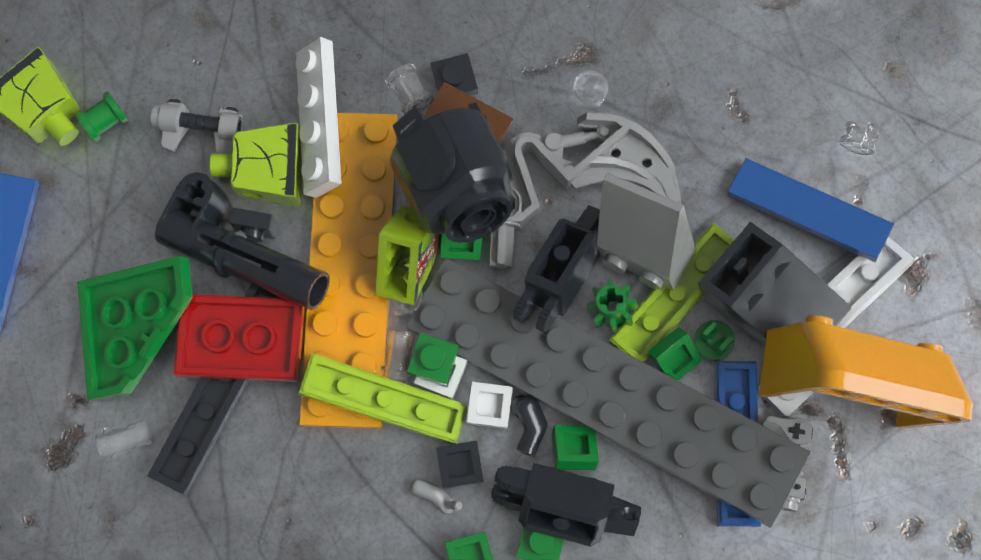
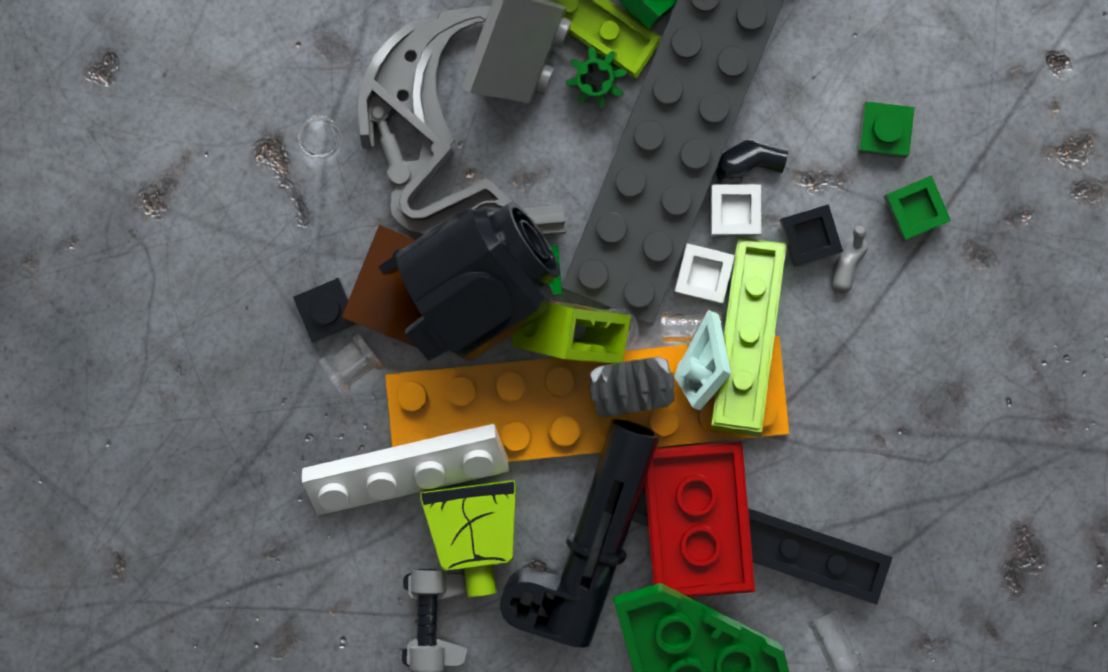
camera: 100 degrees left, 10 degrees up
black plate [229,208,278,242] -> none
green plate [407,333,459,387] -> none
black hinge [491,463,641,547] -> none
black hinge [513,205,601,333] -> none
green plate [551,425,599,470] -> none
none -> dark grey gear [589,357,675,417]
none -> light aqua piece [674,310,731,410]

